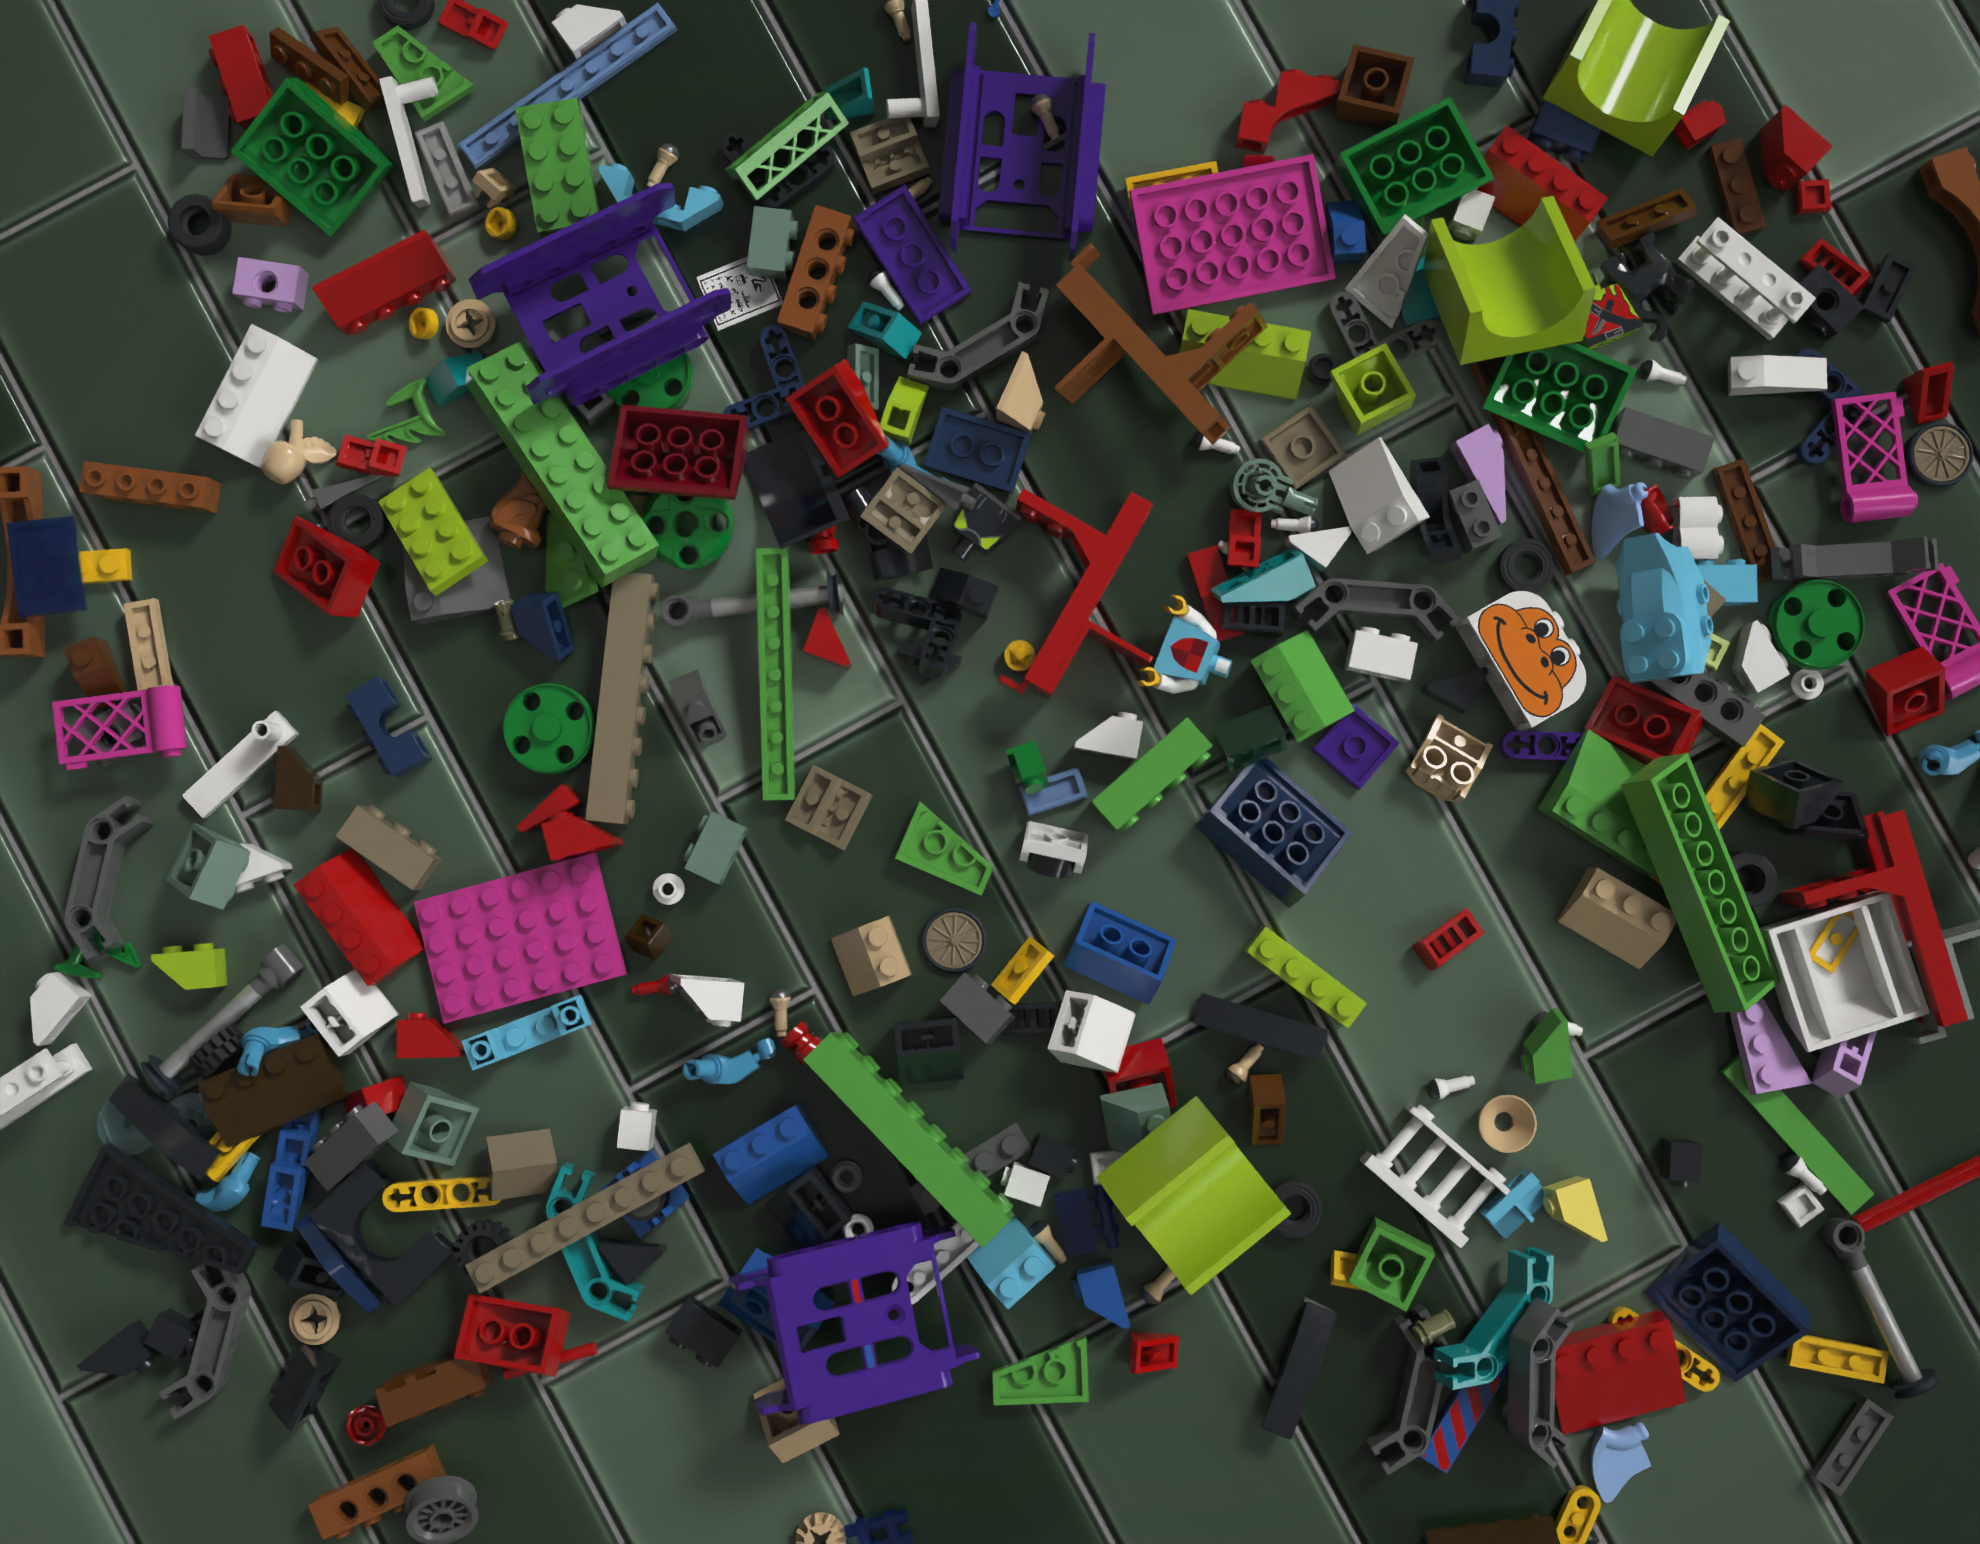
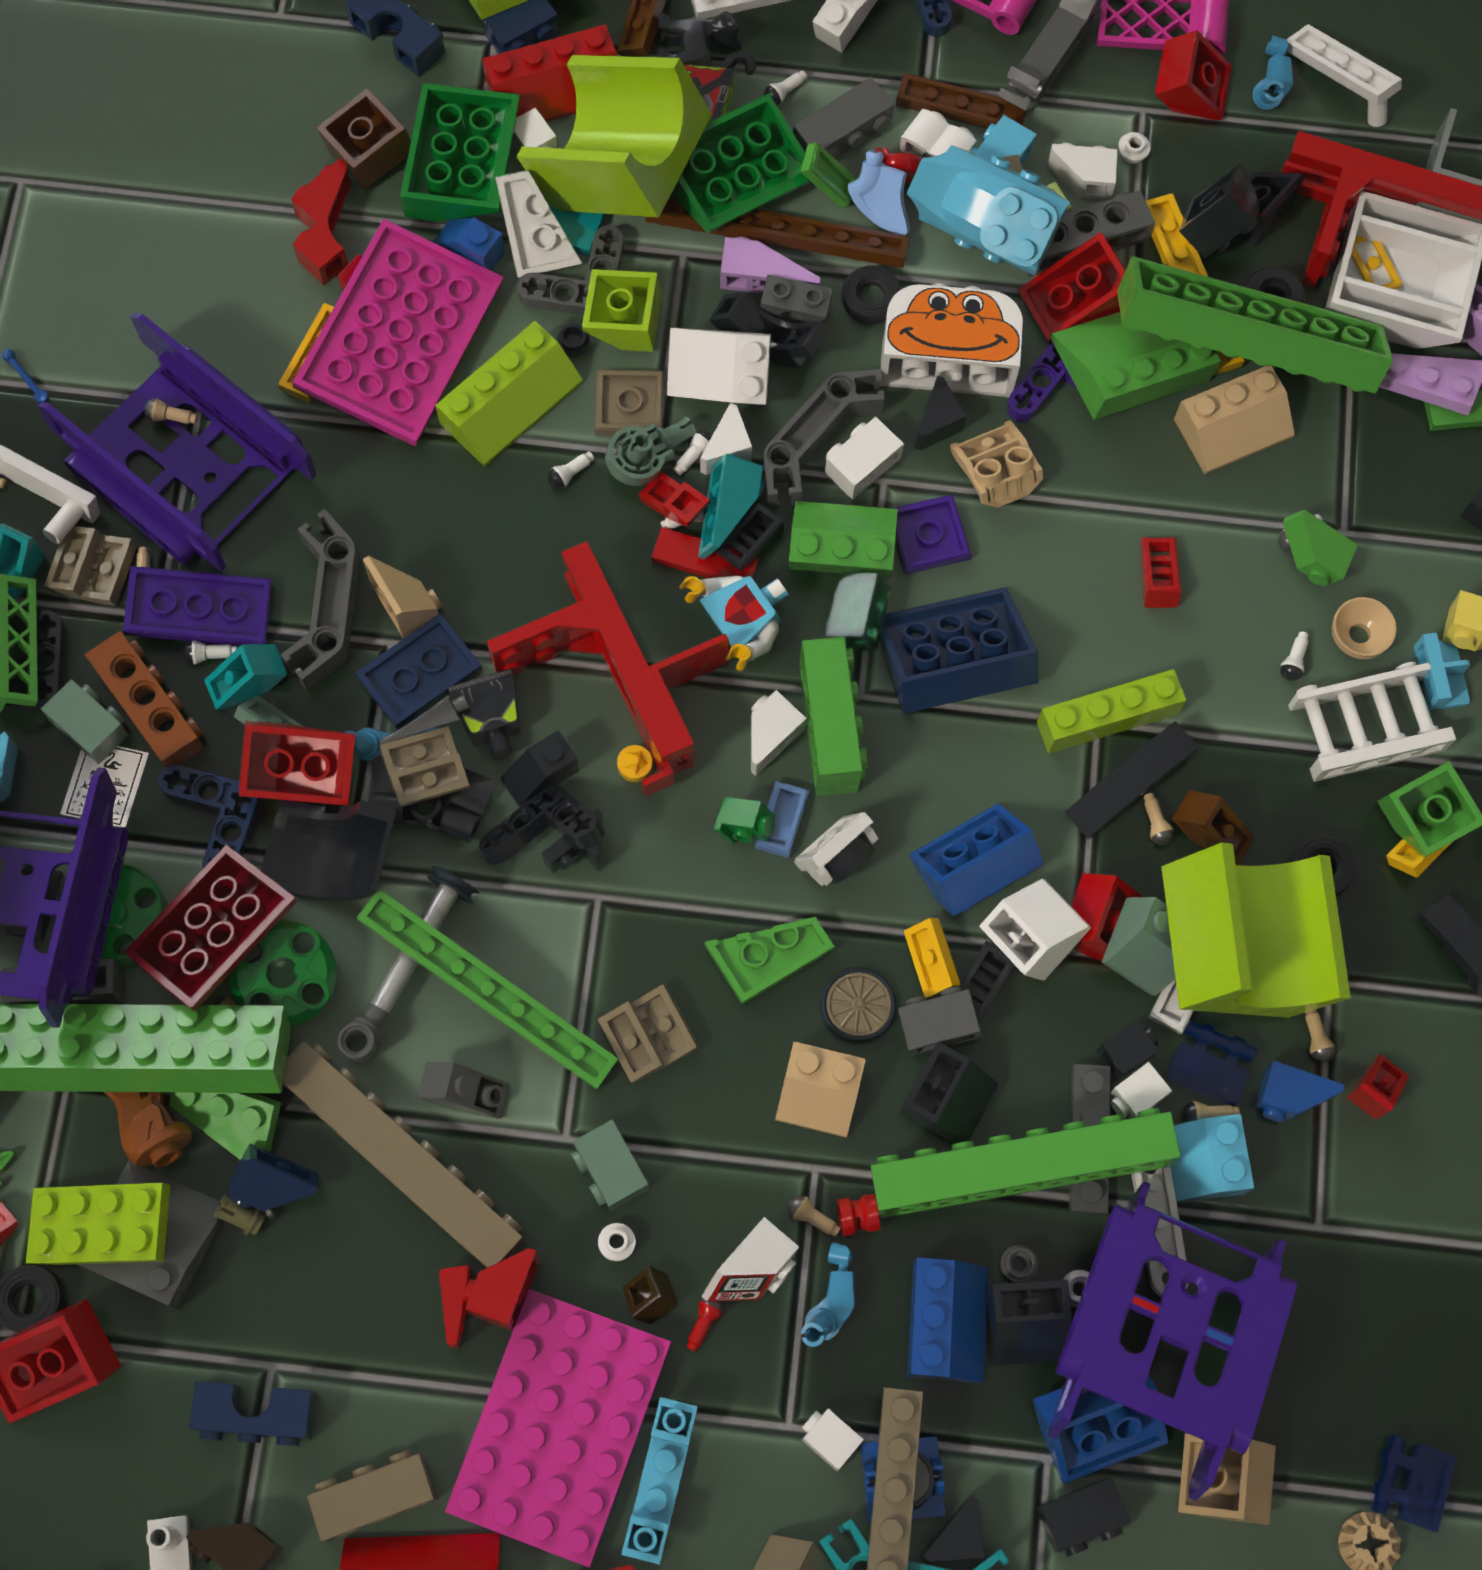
camera: 60 degrees left, 15 degrees down
green piece [503,683,596,774] -> none
red slope [803,607,852,669] -> none
red wheel [807,525,839,554] -> none
lime slope [880,376,929,445] -> none
bright green wing [992,1335,1089,1406] -> none
dark orange piece [1055,243,1268,445] -> none
green piece [1767,579,1865,671] -> none

